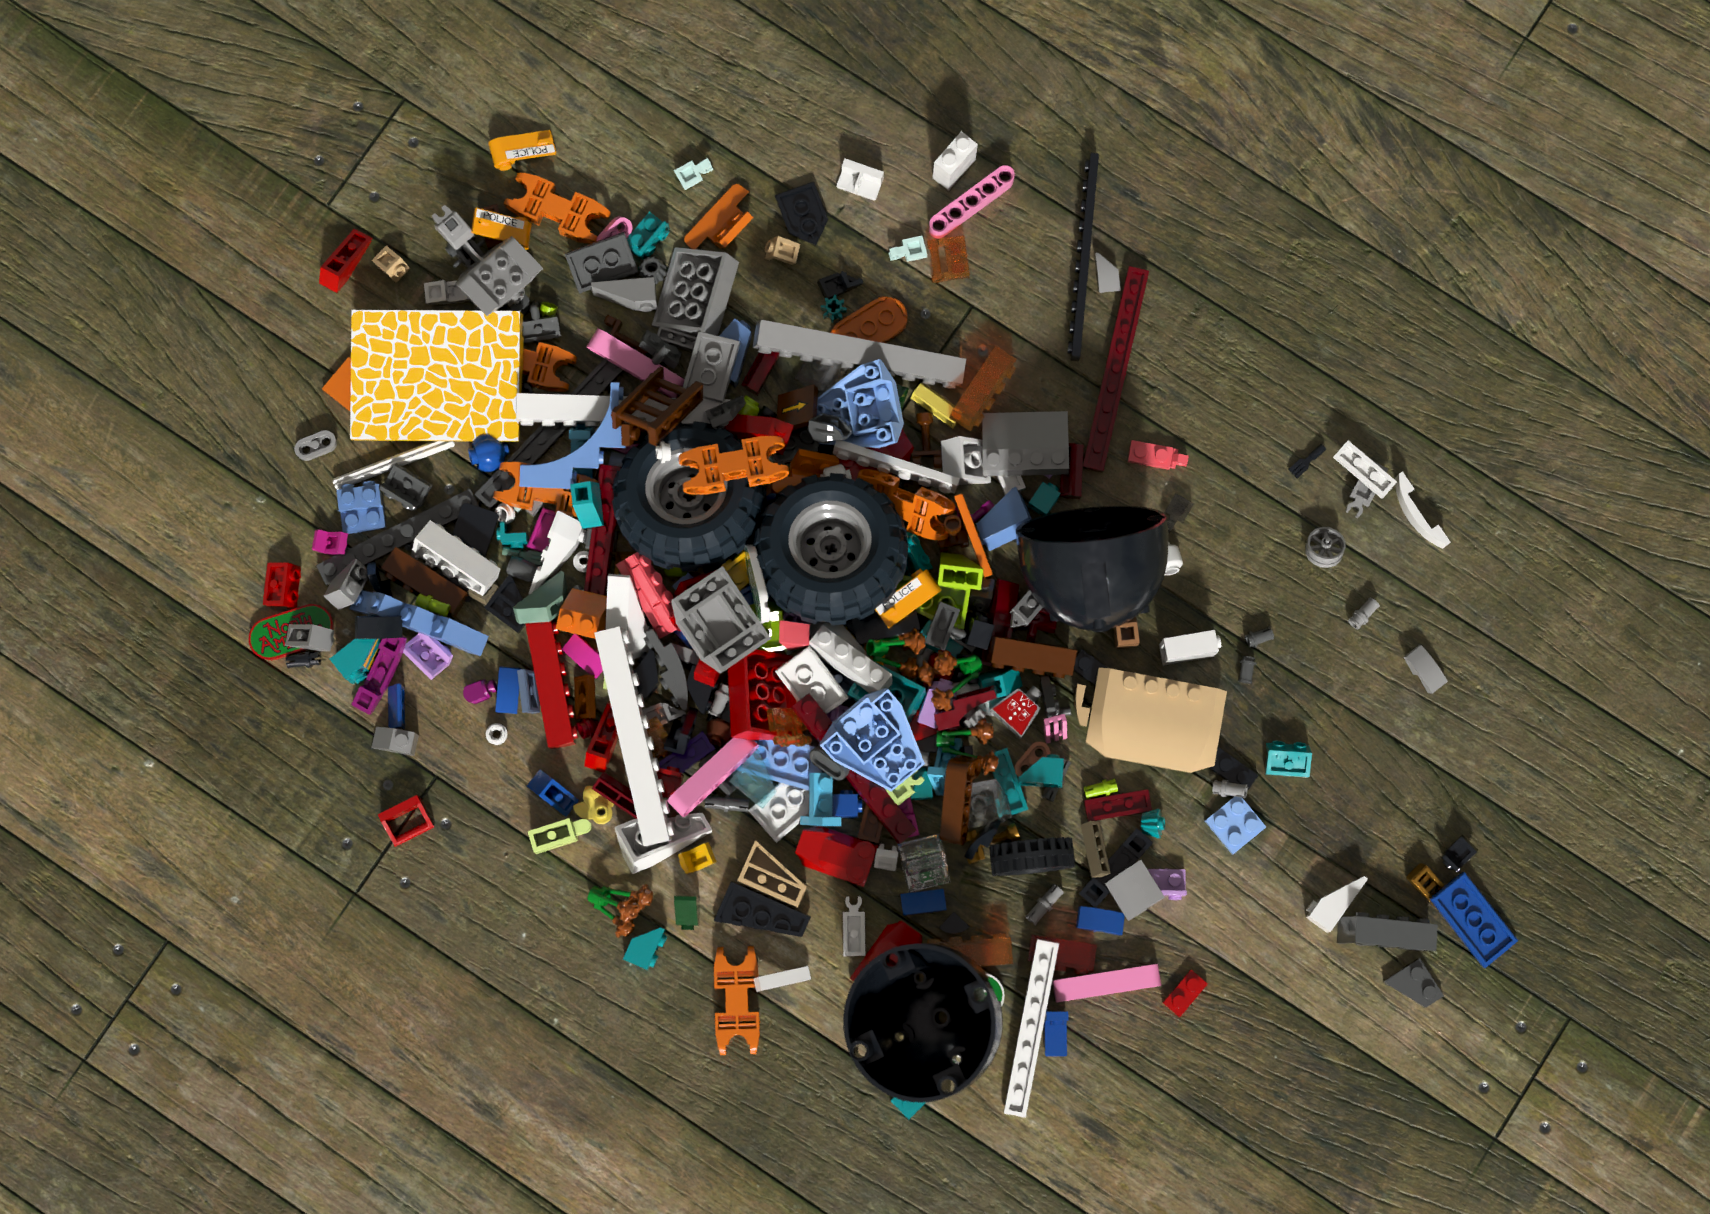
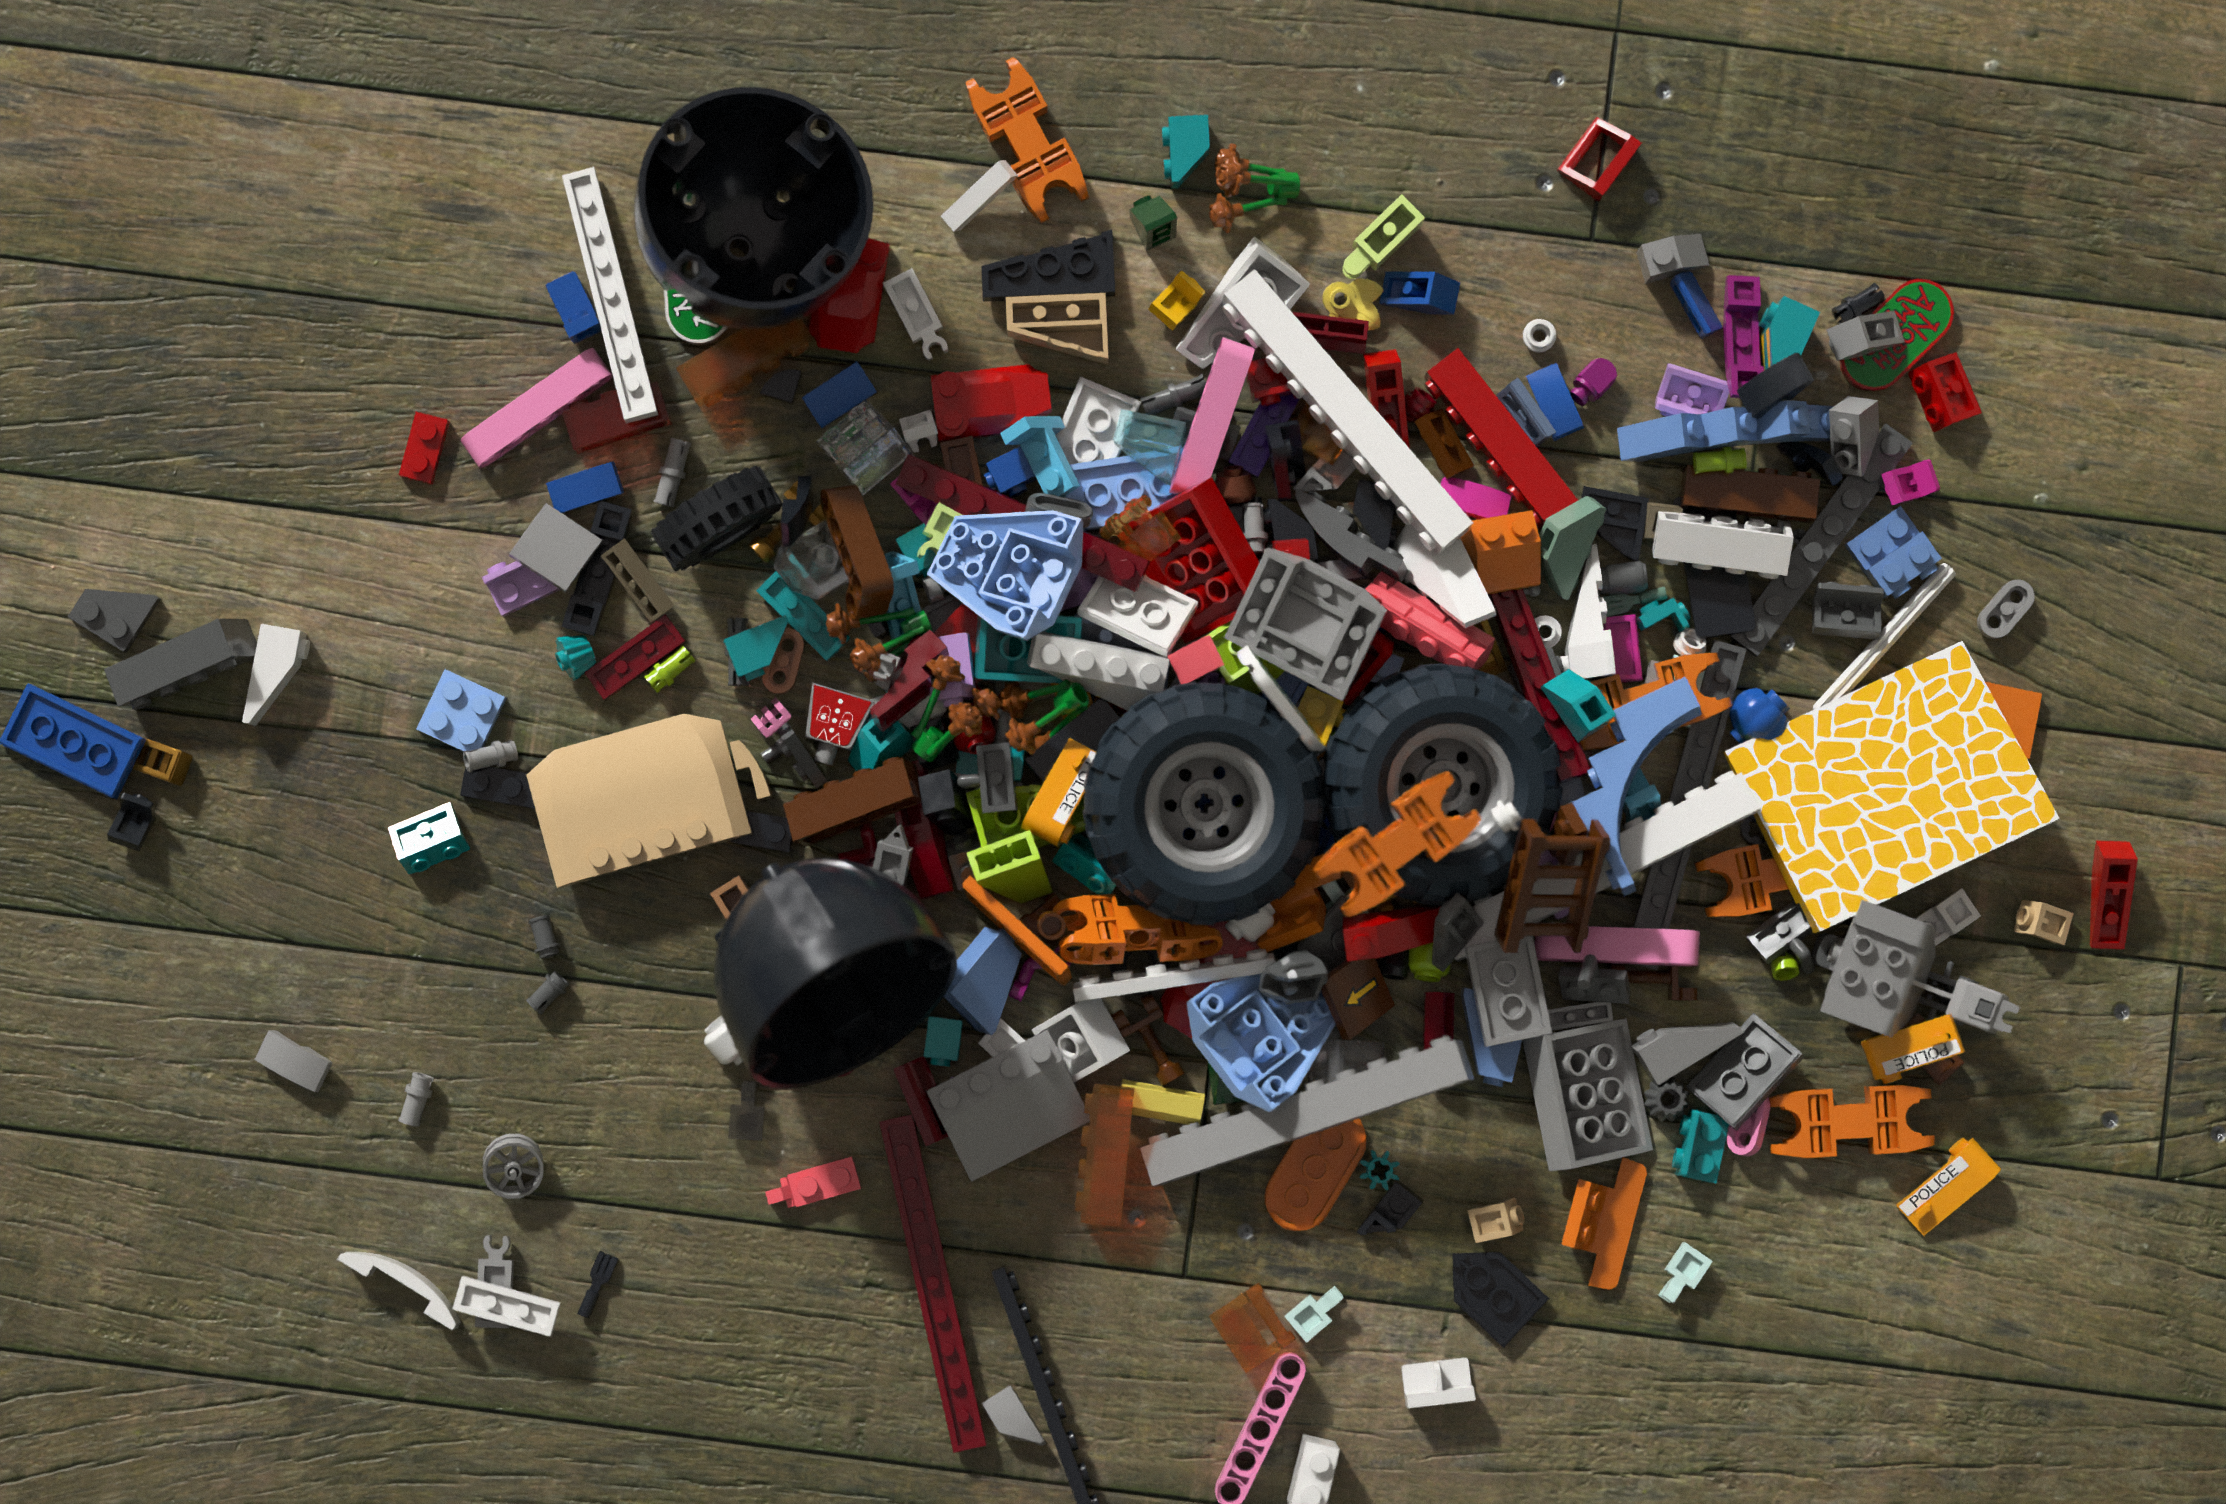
camera: 155 degrees right, 5 degrees up
white brick [1159,630,1221,666] -> none

